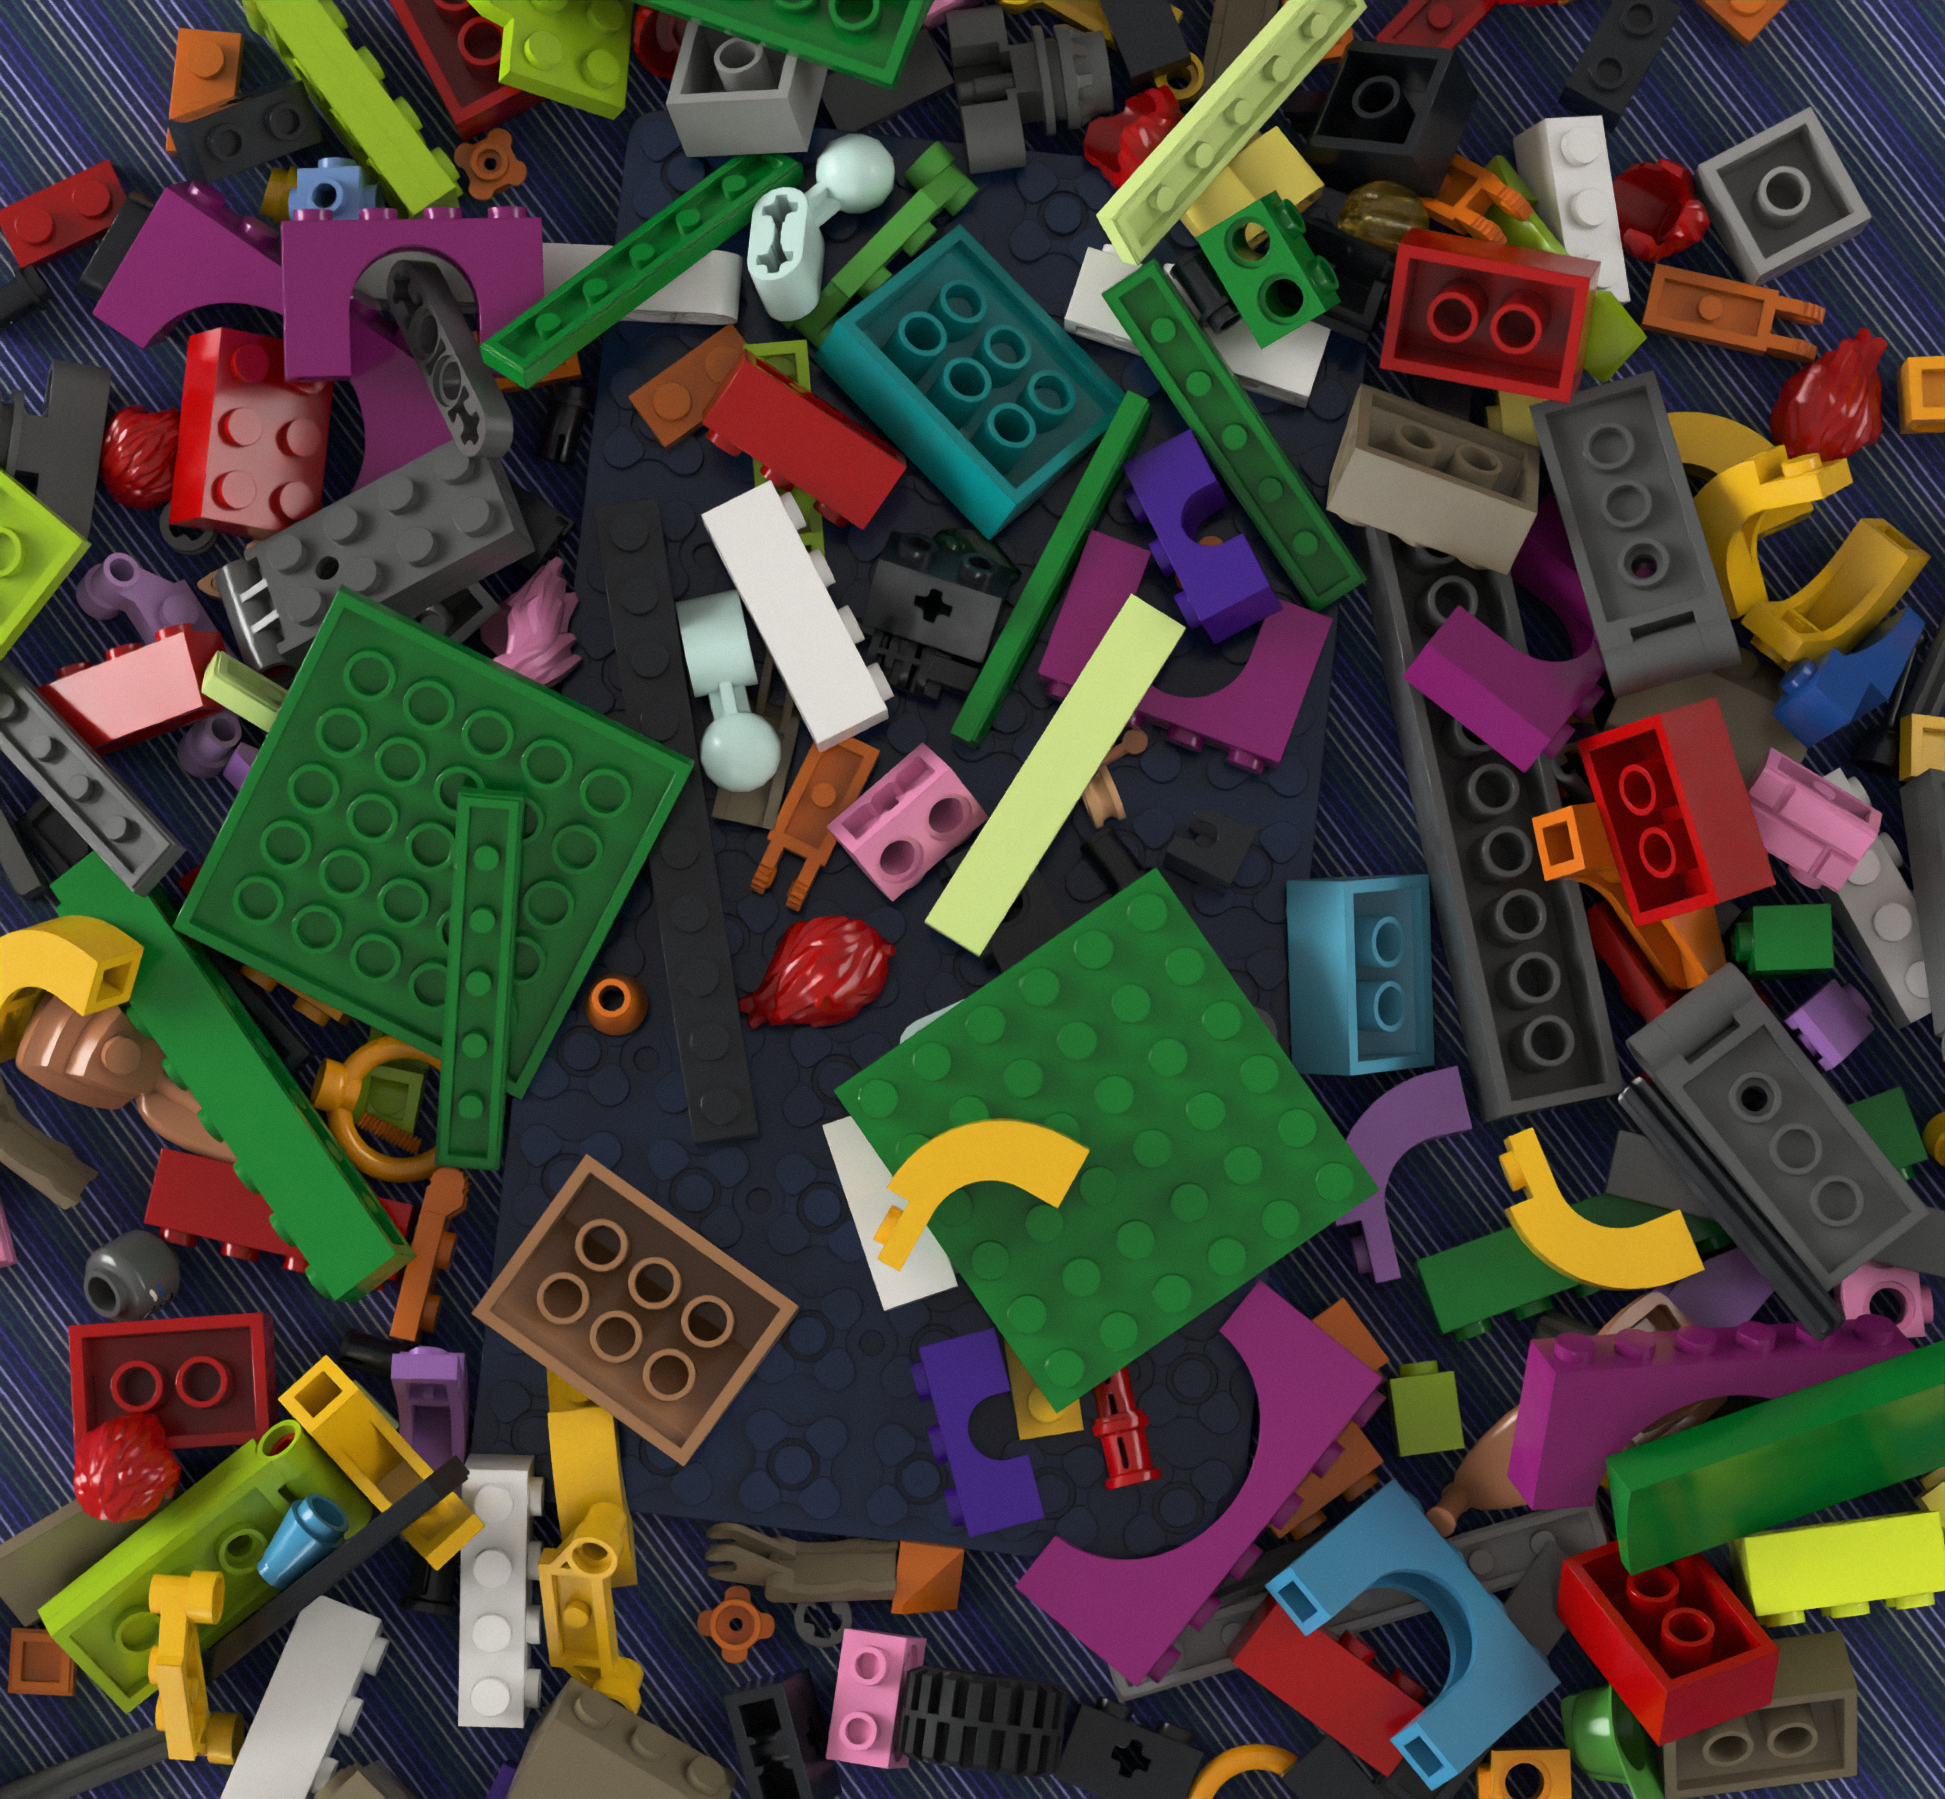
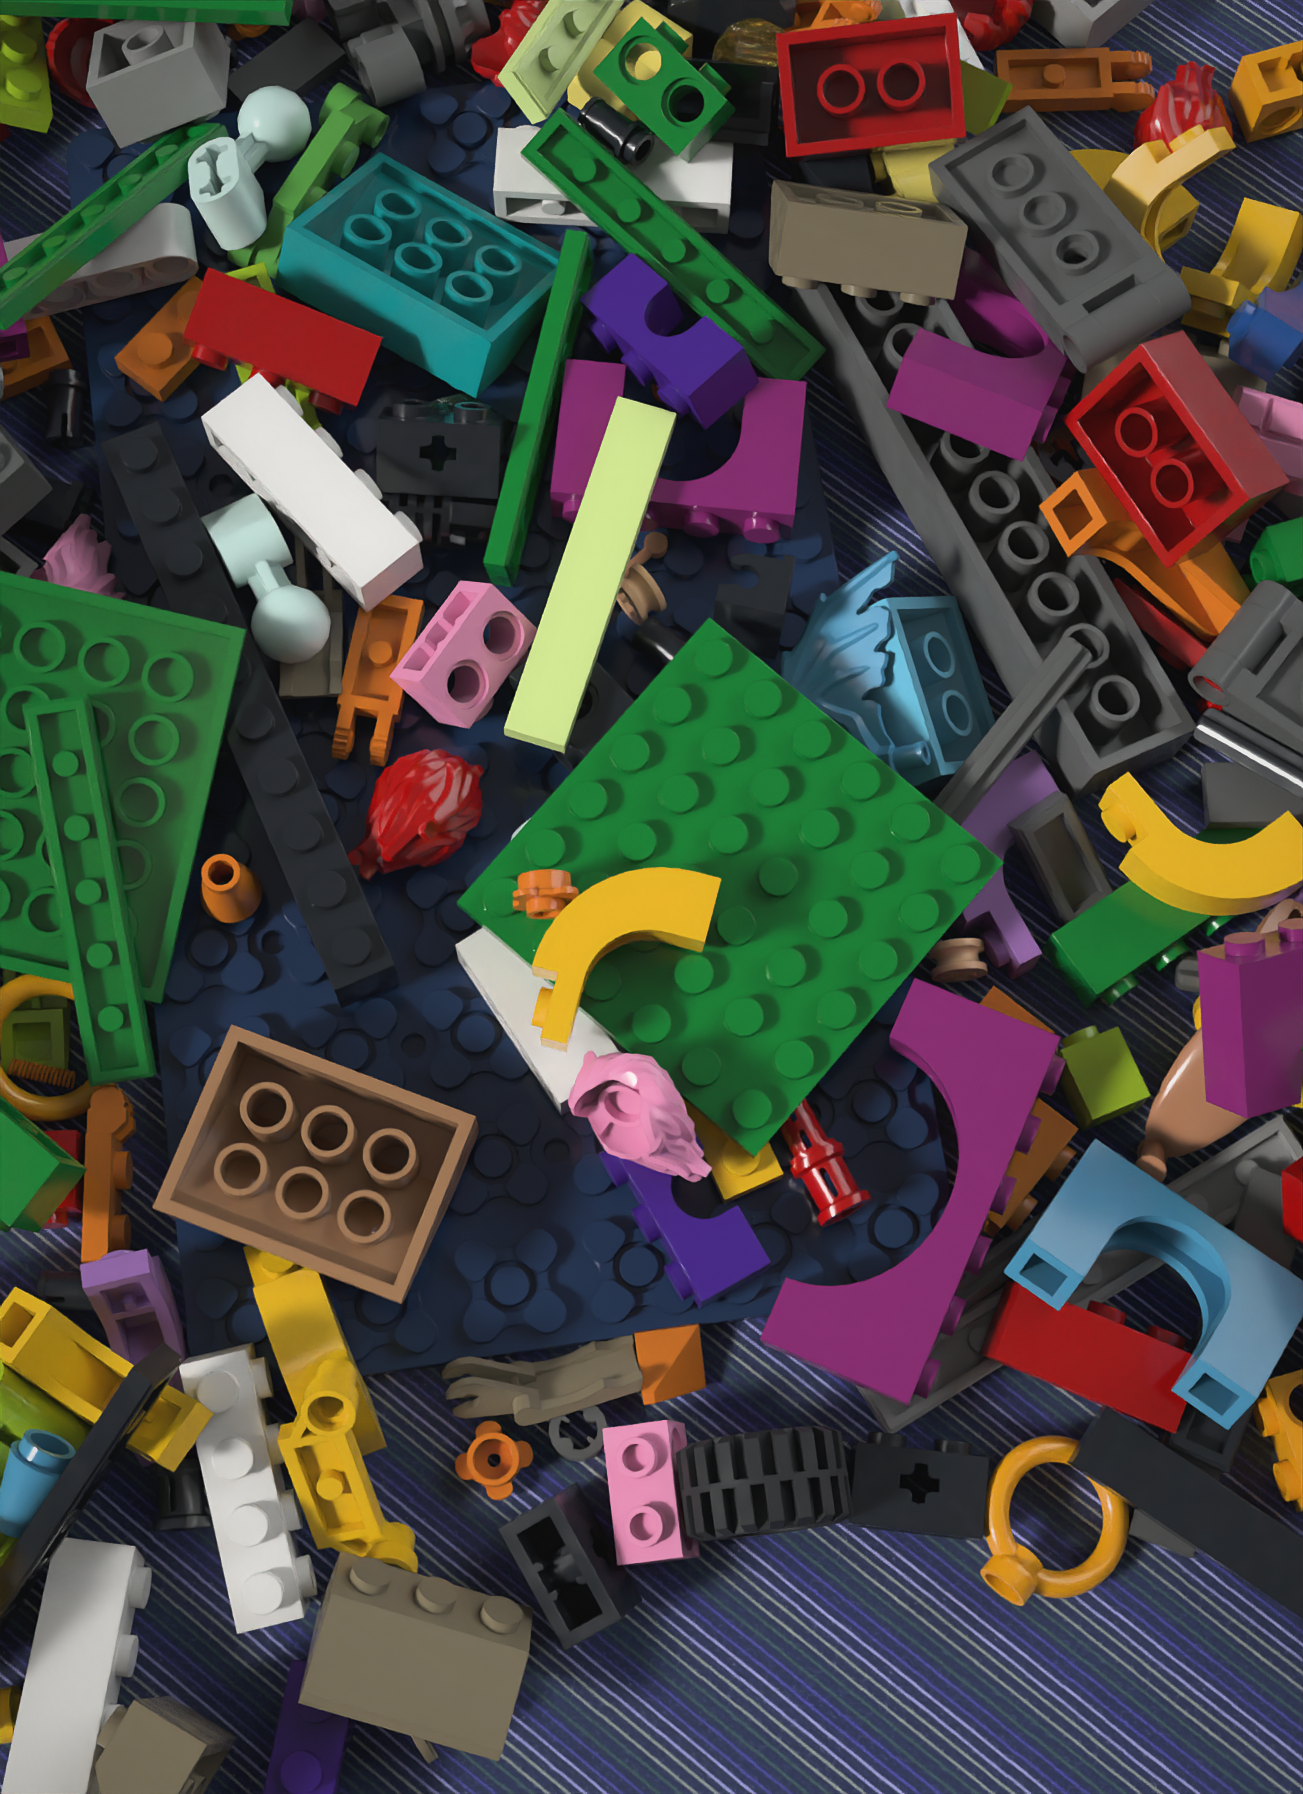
camera: 20 degrees left, 10 degrees down
none -> orange plate [512,869,579,920]
none -> bright pink hair [568,1051,712,1182]
none -> dark azure animal [780,551,931,776]
none -> light nougat bush [929,938,988,983]
none -> dark grey axle [932,636,1093,826]
none -> dark grey tile [1007,790,1115,927]

